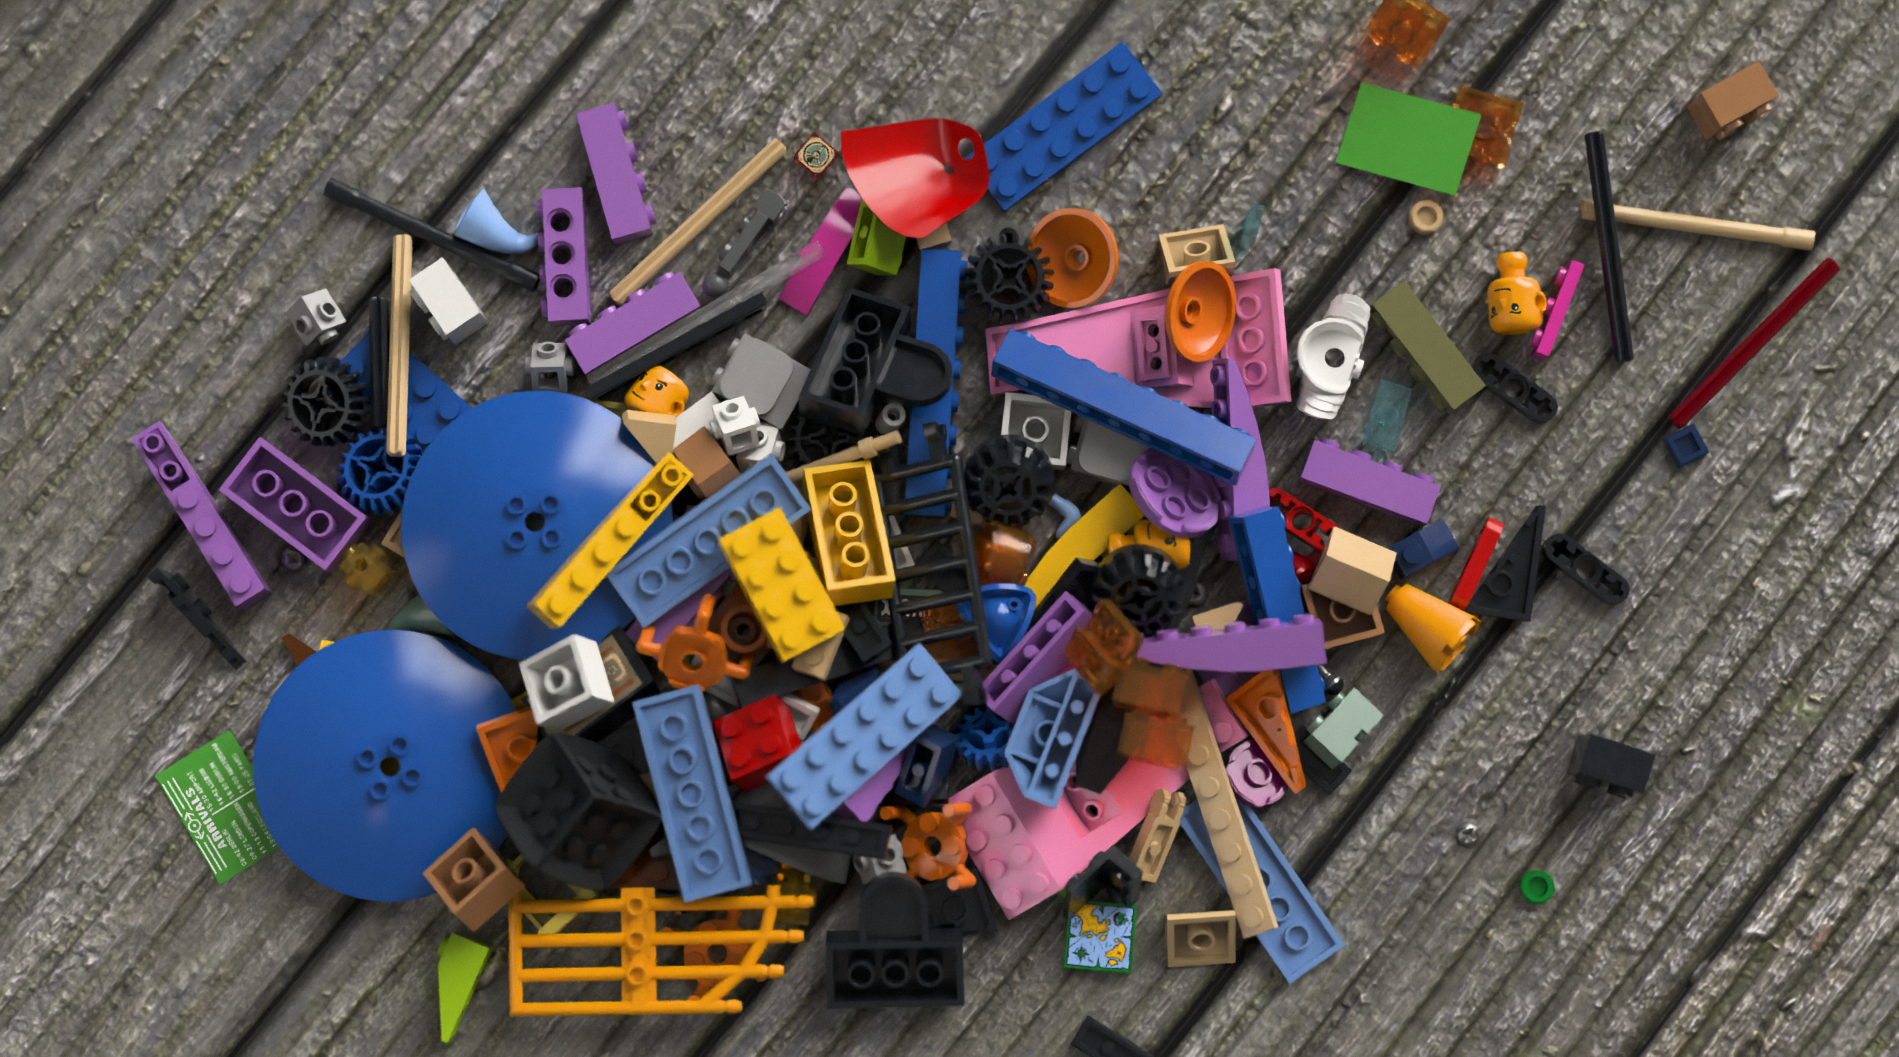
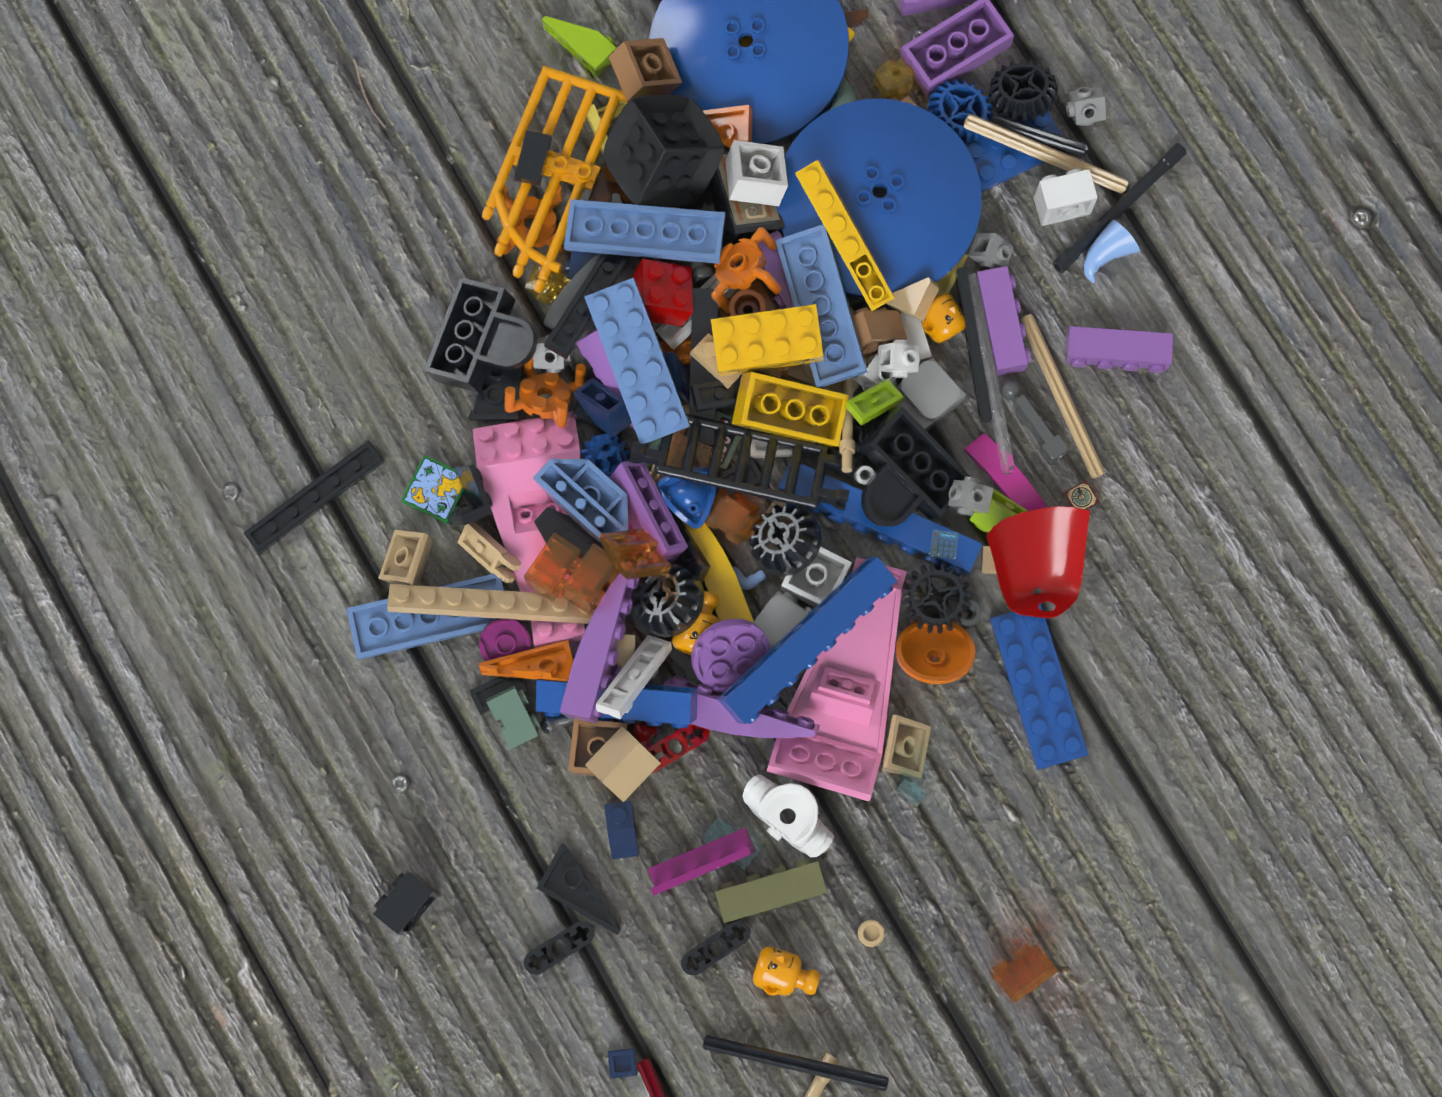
camera: 115 degrees right, 5 degrees down
medium lavender brick [536,187,591,326] -> none
orange dish [1164,261,1236,362] -> none
medium lavender brick [1298,438,1441,527] -> none
bright green sticker [1335,82,1482,196] -> none
light orange cone [1385,584,1481,673] -> none
red beam [1448,517,1504,611] -> none
clear orange brick [1452,85,1524,169] -> none
green tile [1519,870,1554,904] -> none
dark pink plate [1529,260,1584,361] -> none
none -> black tile [514,130,552,186]
none -> white hinge [596,635,672,719]
none -> magenta fence [648,827,756,896]
none -> lime plate [845,379,904,425]
none -> clear light blue tile [929,529,959,560]
none -> light grey brick [948,476,994,516]

